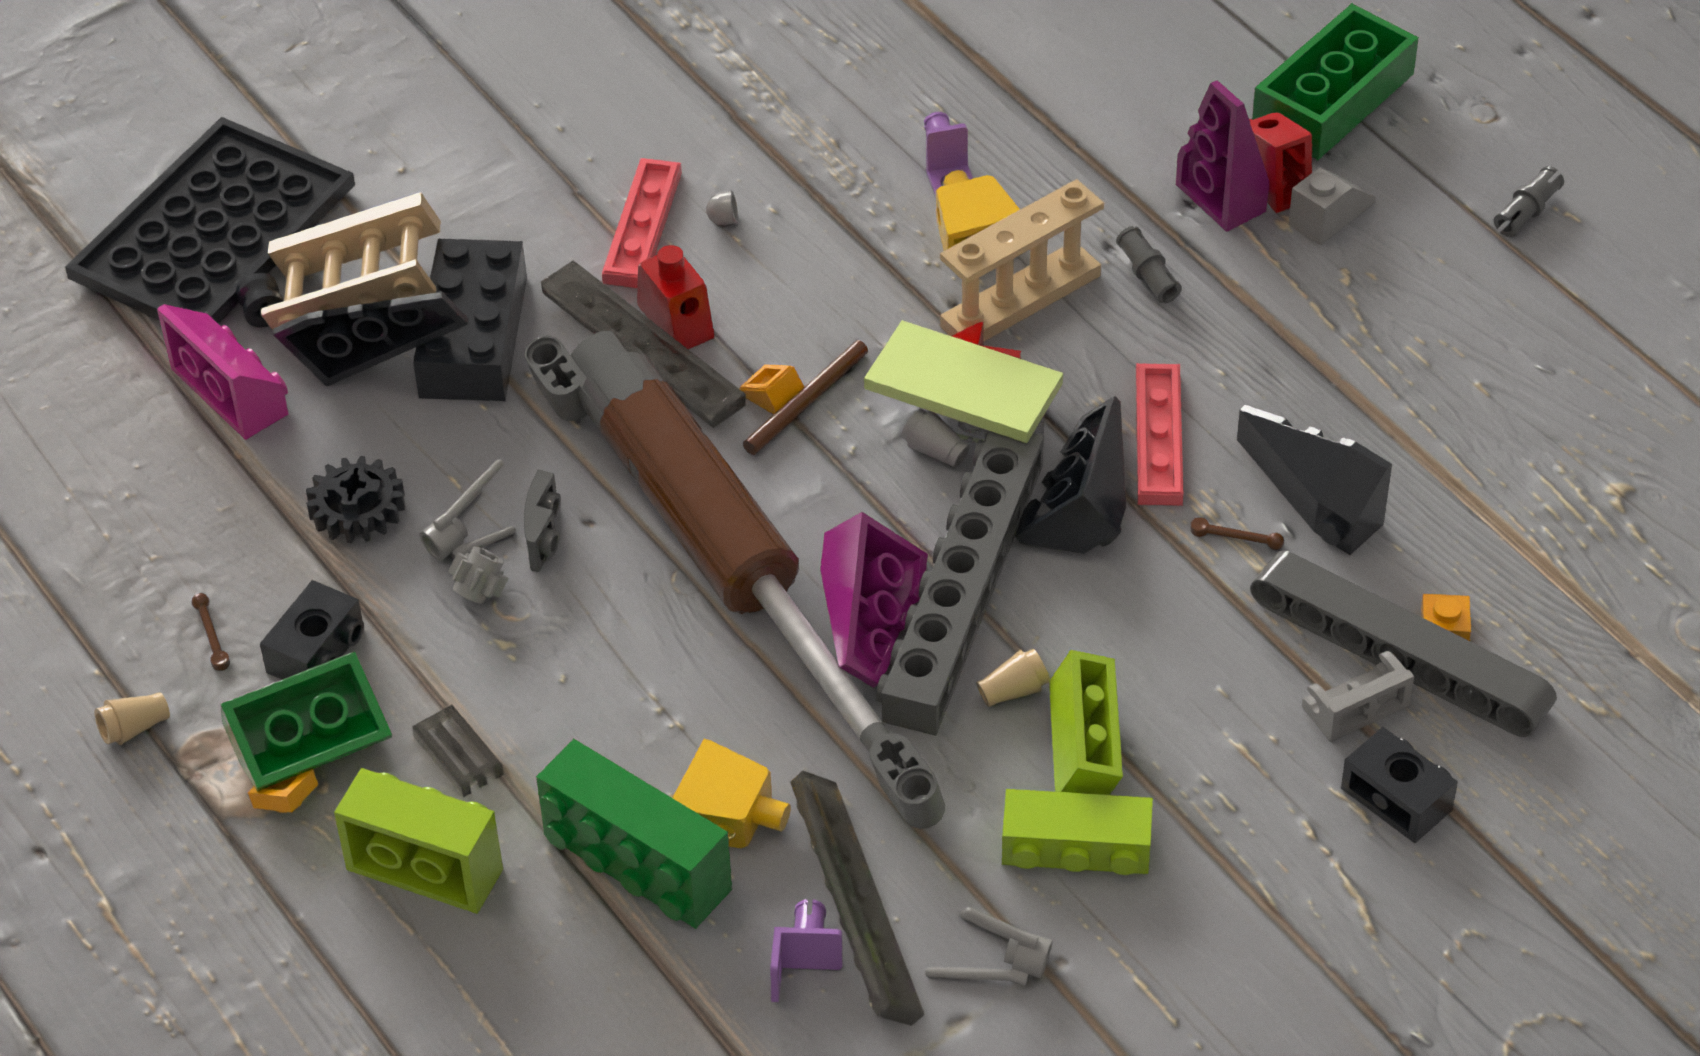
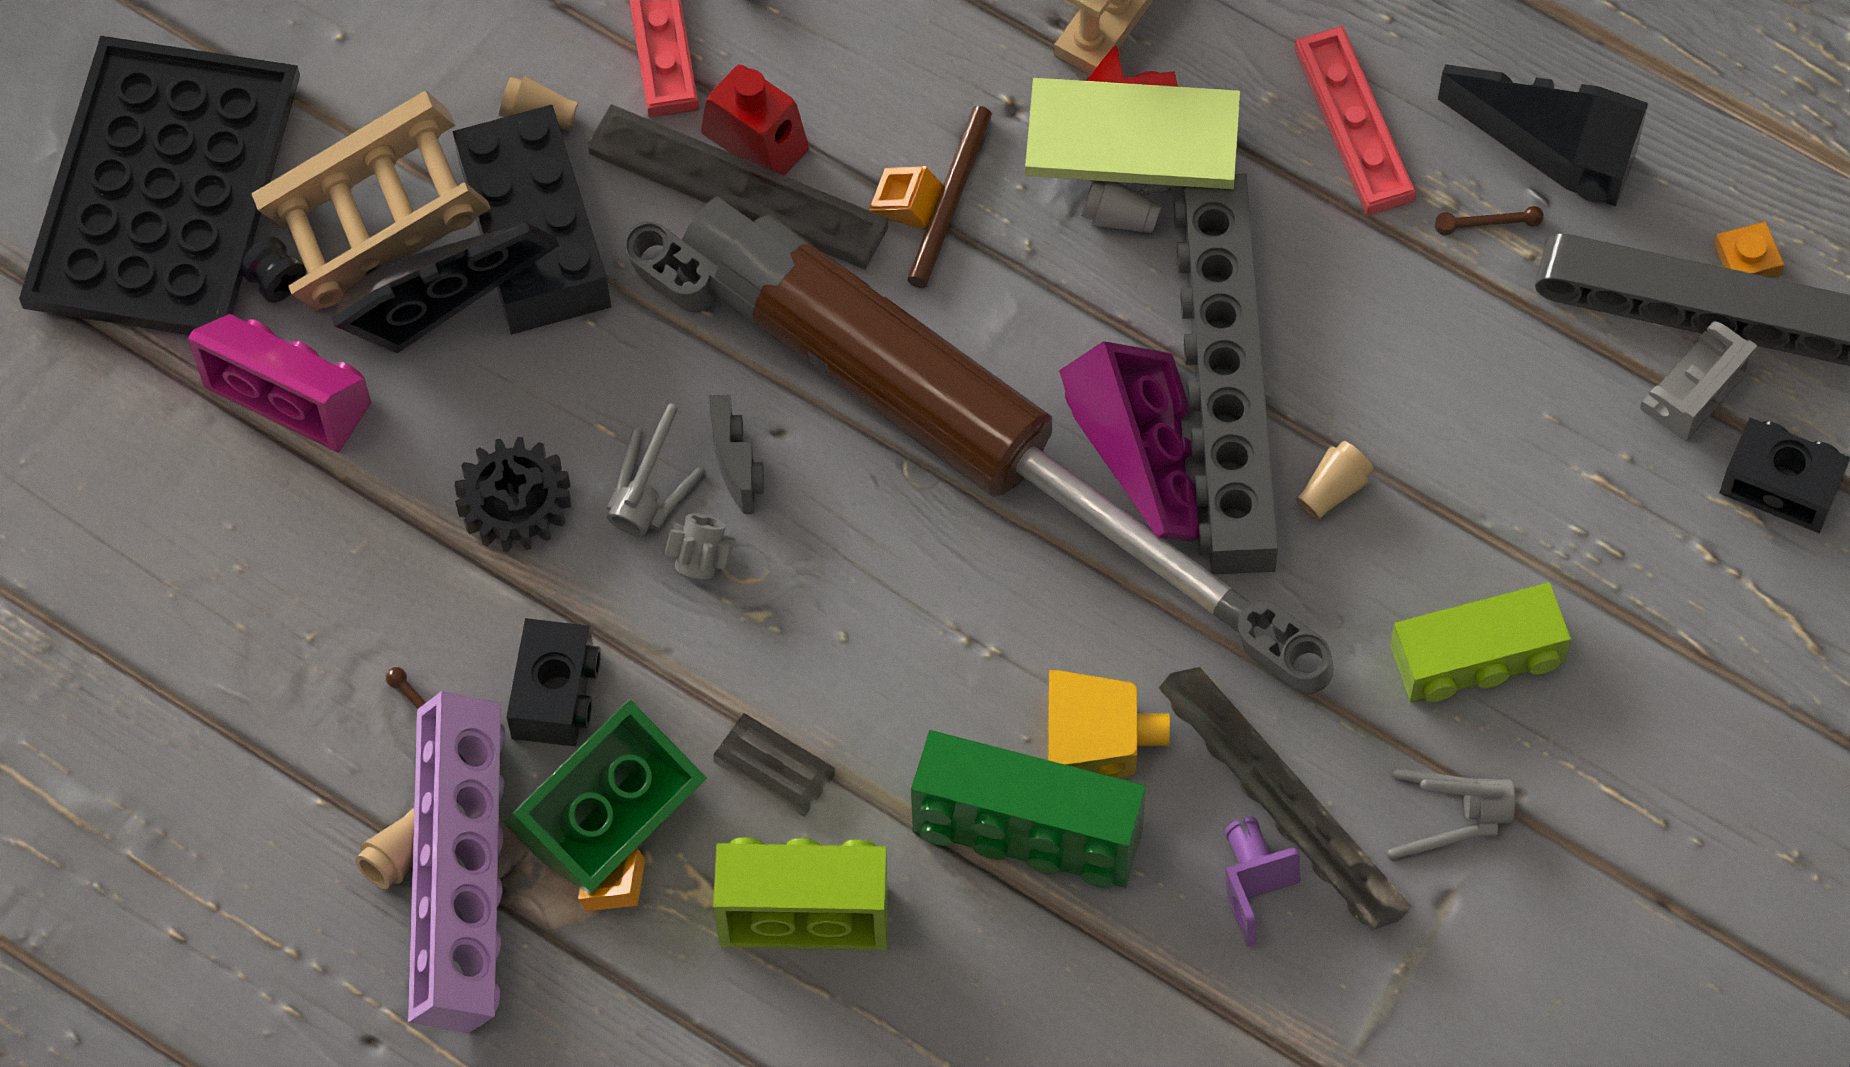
camera: 20 degrees left, 15 degrees up
black wedge [1015,396,1126,554] -> none
lime brick [1049,650,1123,795] -> none
none -> lavender brick [408,691,505,1033]
none -> tan cone [499,75,578,131]

